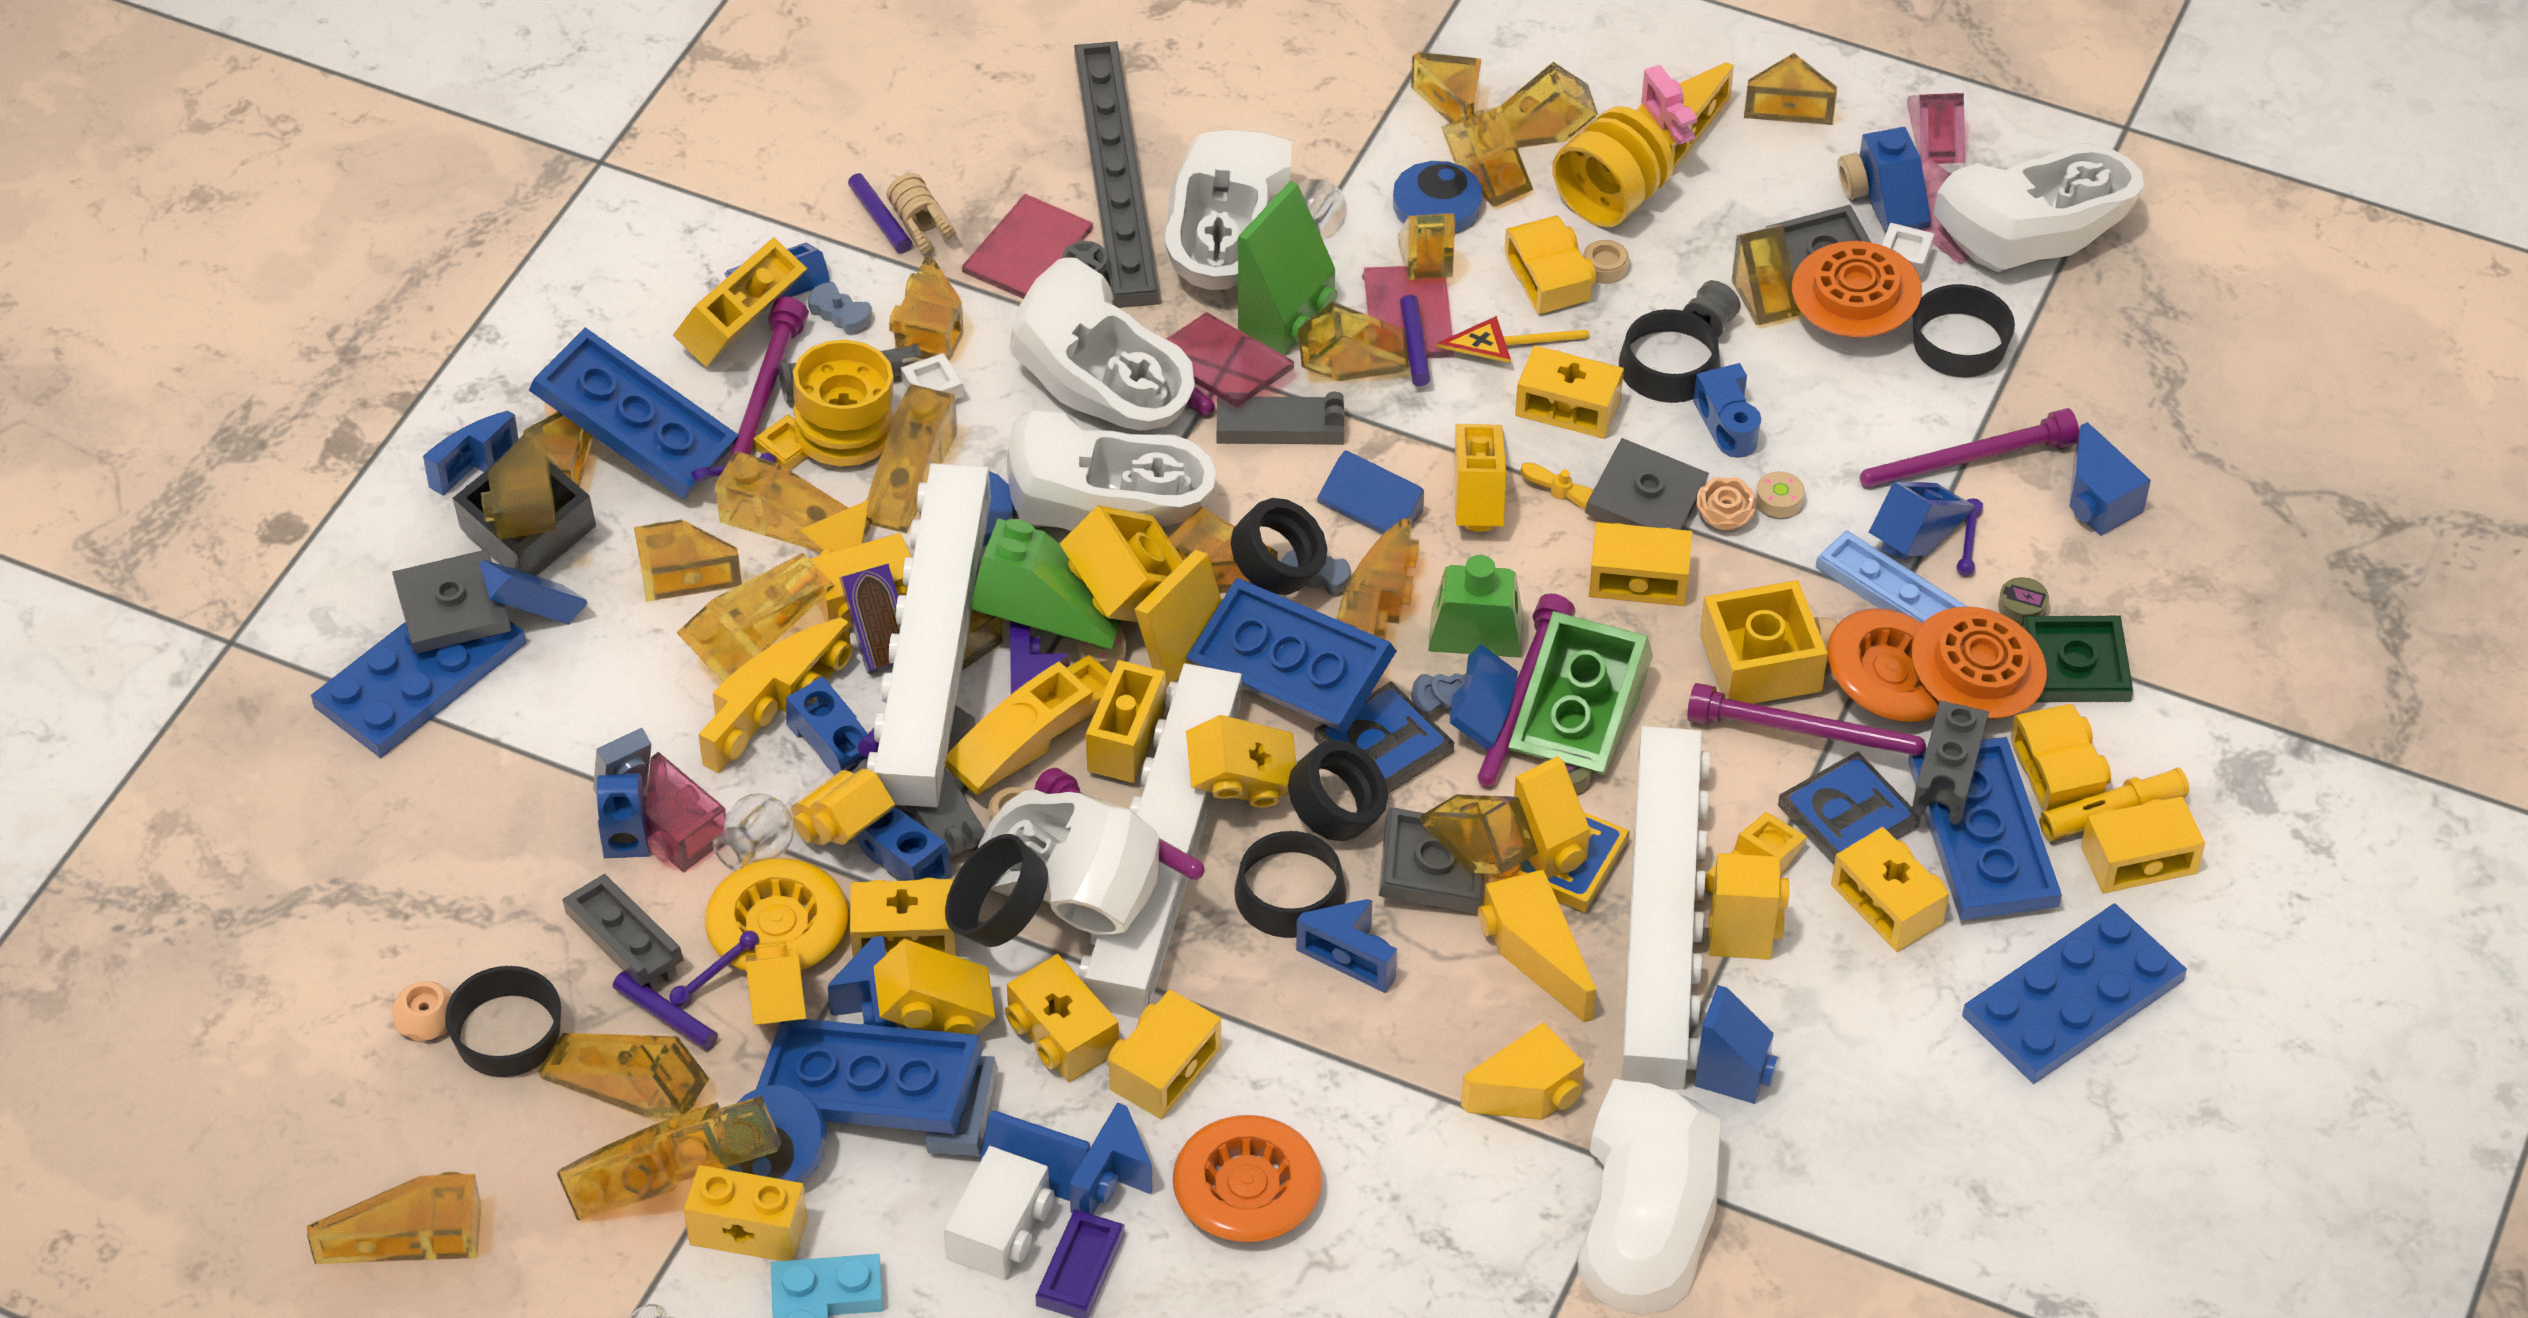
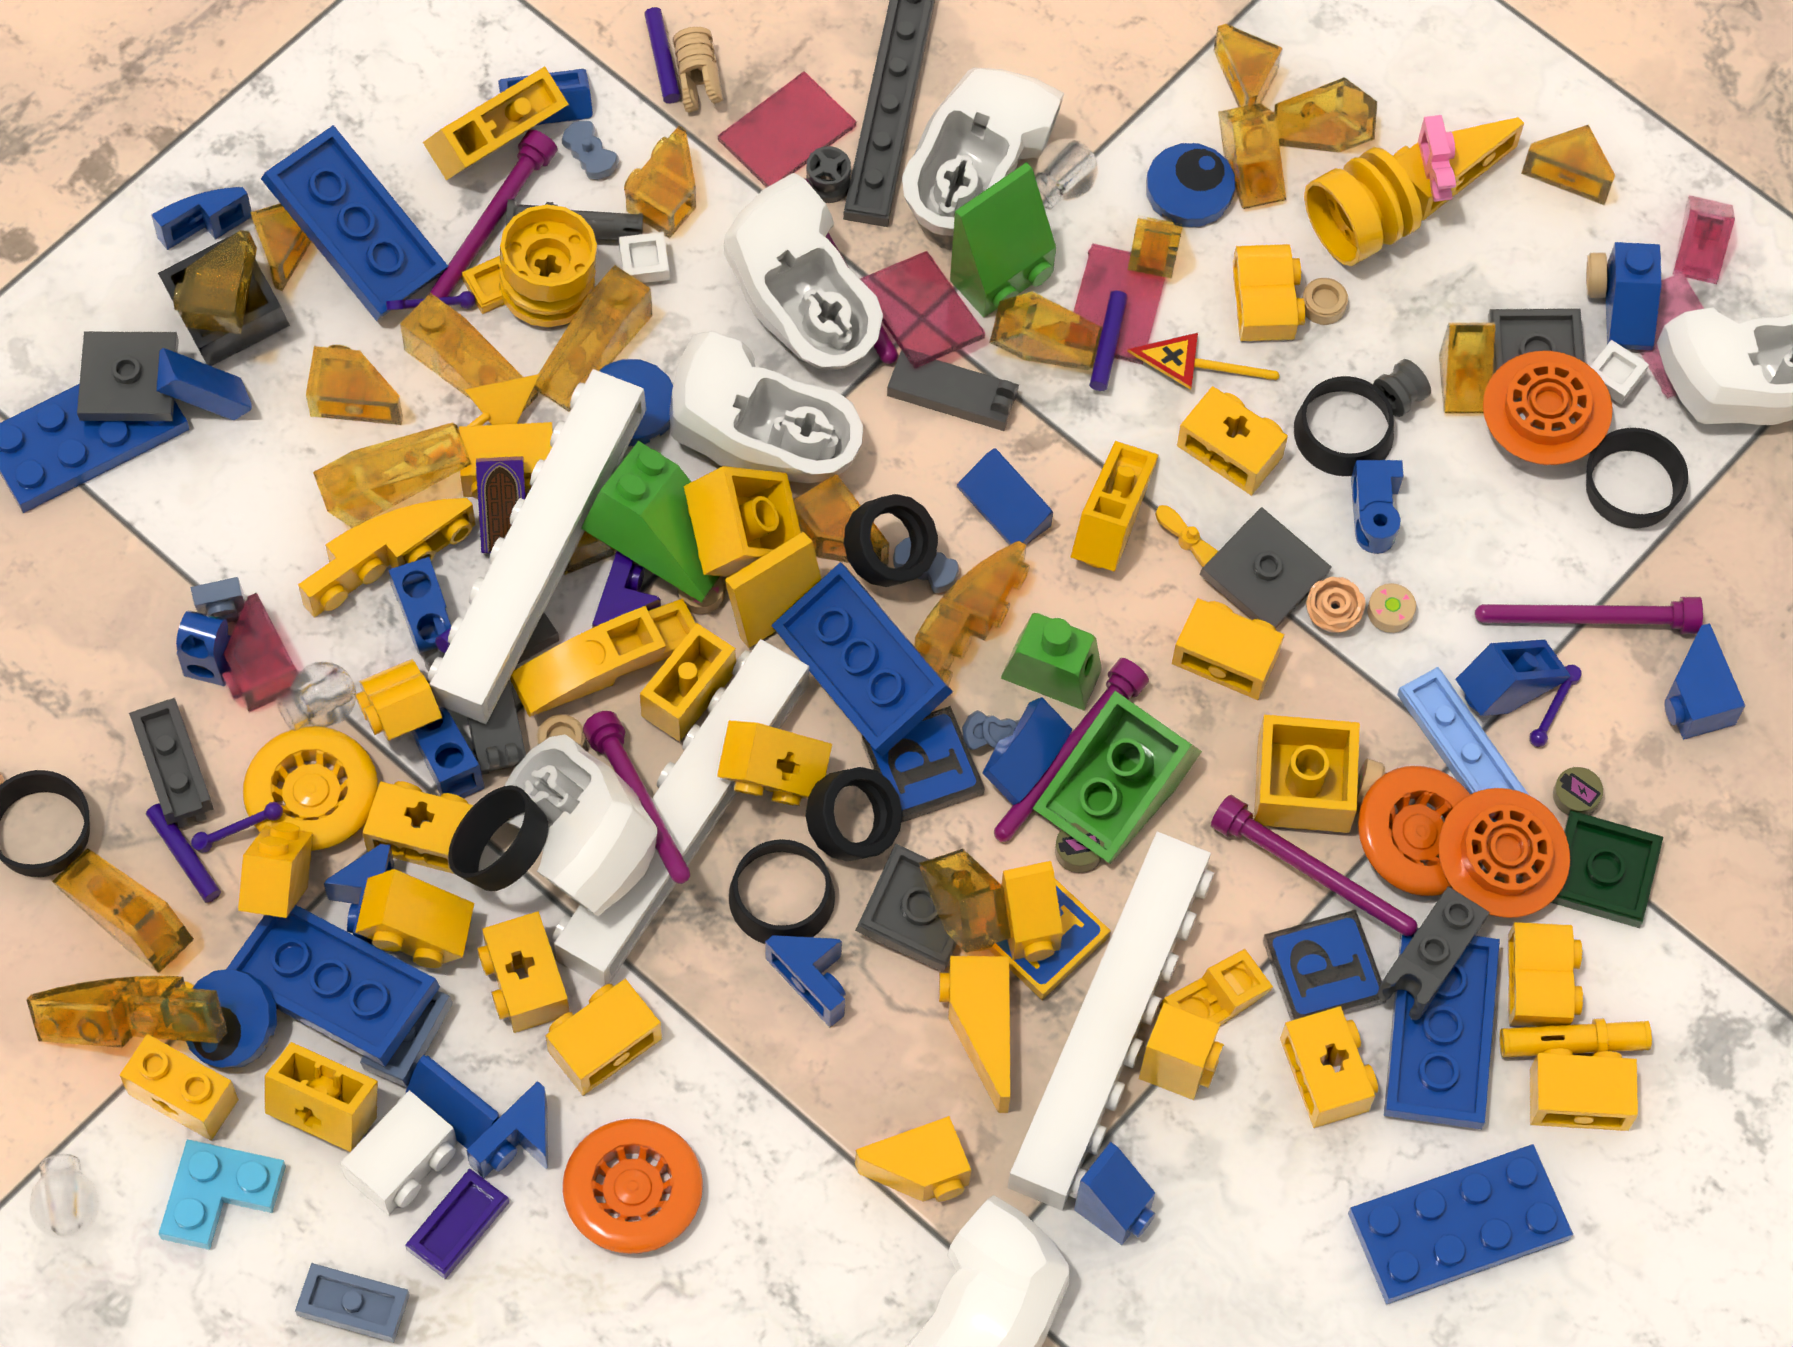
camera: 15 degrees right, 15 degrees up
none -> yellow brick [265,1042,378,1152]

